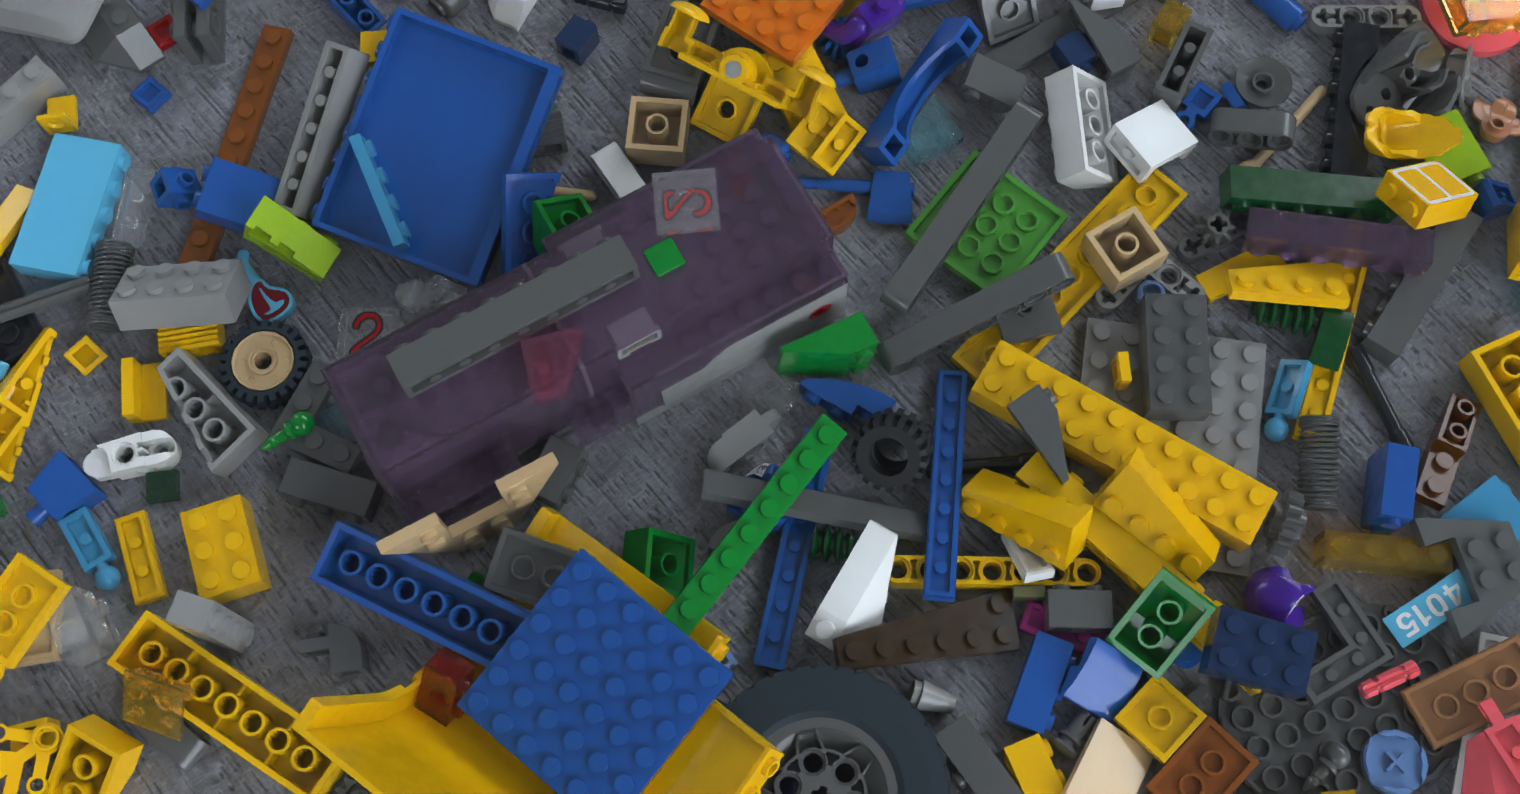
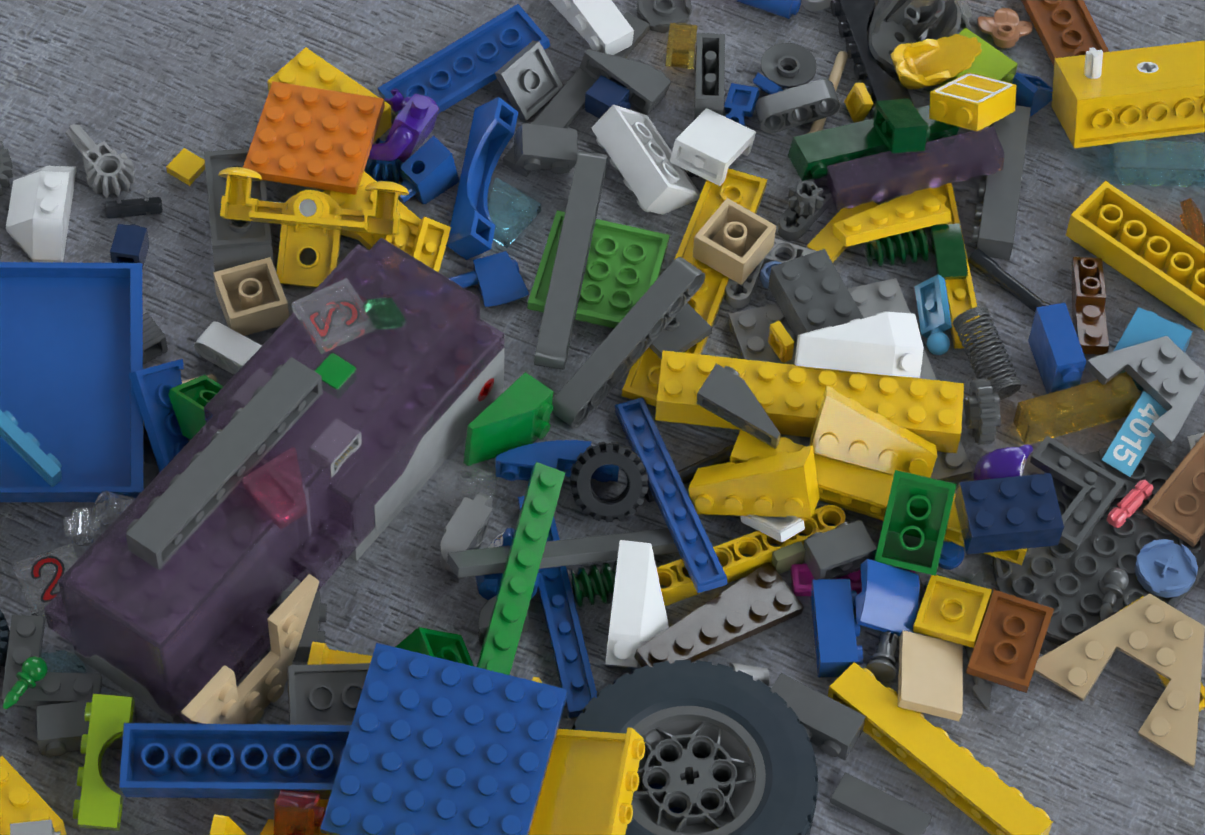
camera: 30 degrees left, 15 degrees down
none -> lime arch [73,694,135,831]
none -> clear green tile [363,298,406,329]
none -> white wedge [795,311,923,378]
none -> yellow tile [844,83,874,123]
none -> dark green brick [873,98,930,154]

